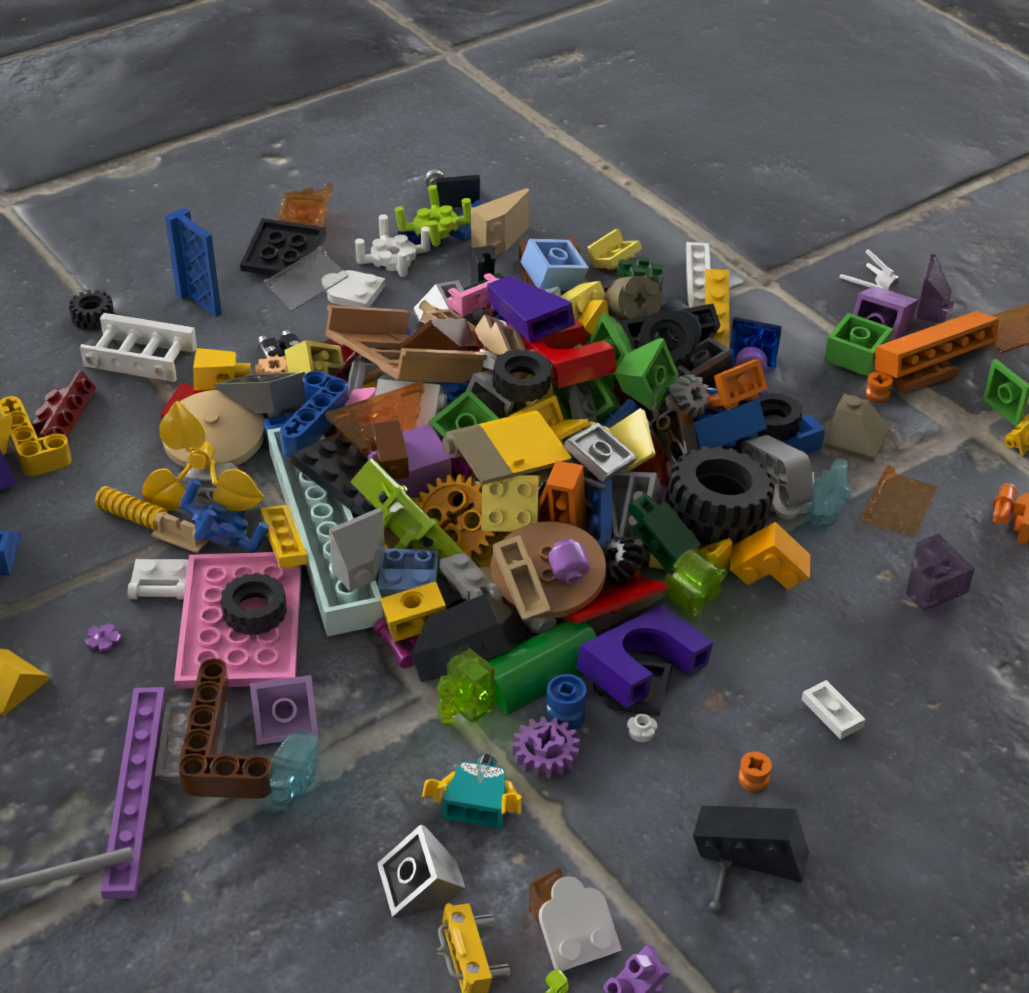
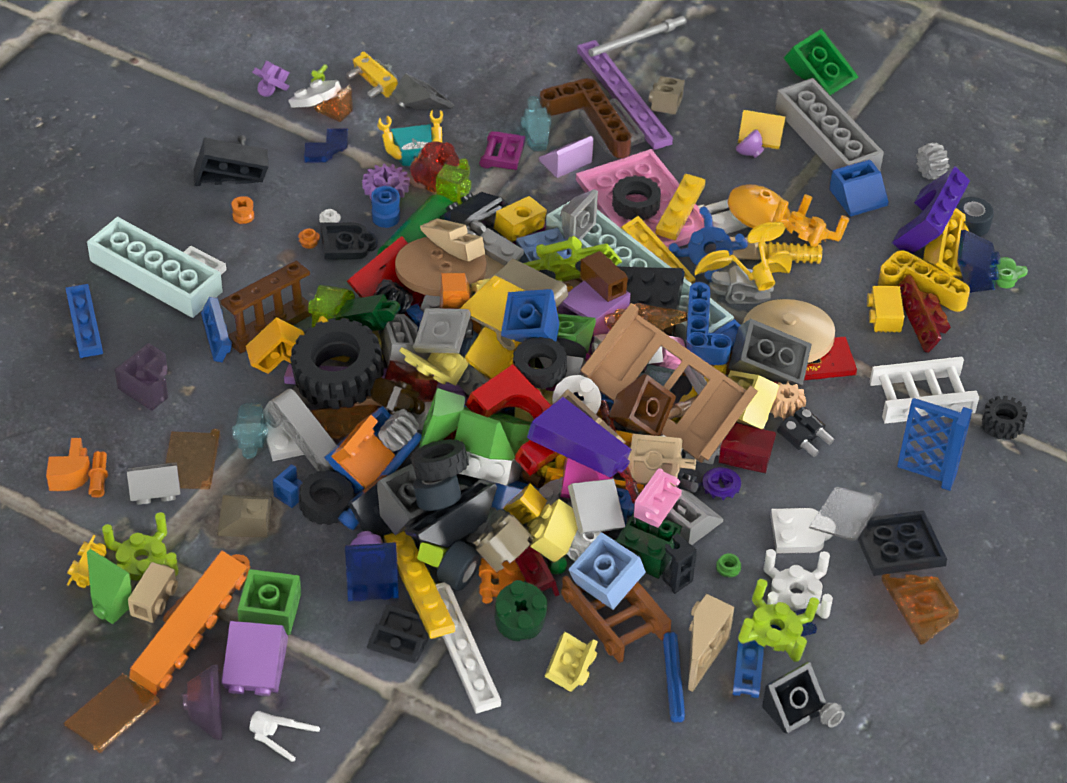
camera: 155 degrees right, 5 degrees up
medium lavender plant [85,623,122,652] -> none
yellow torso [193,348,251,391] -> none
medium lavender head [548,539,590,584] -> none
dark purple arch [576,605,714,708] -> none
none -> blue plate [66,284,103,358]
none -> light aqua brick [87,217,223,318]
none -> lime plate [102,512,179,581]
none -> light grey slope [127,462,180,505]
none -> tan brick [128,562,178,623]
none -> blue plate [201,297,232,362]
none -> reddish brown fence [220,260,315,354]
none -> orange plate [298,228,320,249]
none -> clear blue tile [304,128,348,163]
none -> black slope [367,605,429,664]
none -> clear red brick [410,141,461,192]
none -> magenta plate [479,131,526,170]
none -> blue slope [501,289,559,342]
none -> dark tan brick [649,76,685,114]
none -> yellow plate [655,174,706,241]
none -> blue axle [663,632,685,723]
none -> bright green plate [716,553,741,577]
none -> light orange dish [728,184,791,228]
none -> medium lavender brick [736,130,764,158]
none -> light orange plate [772,194,849,247]
none -> yellow brick [867,286,904,333]

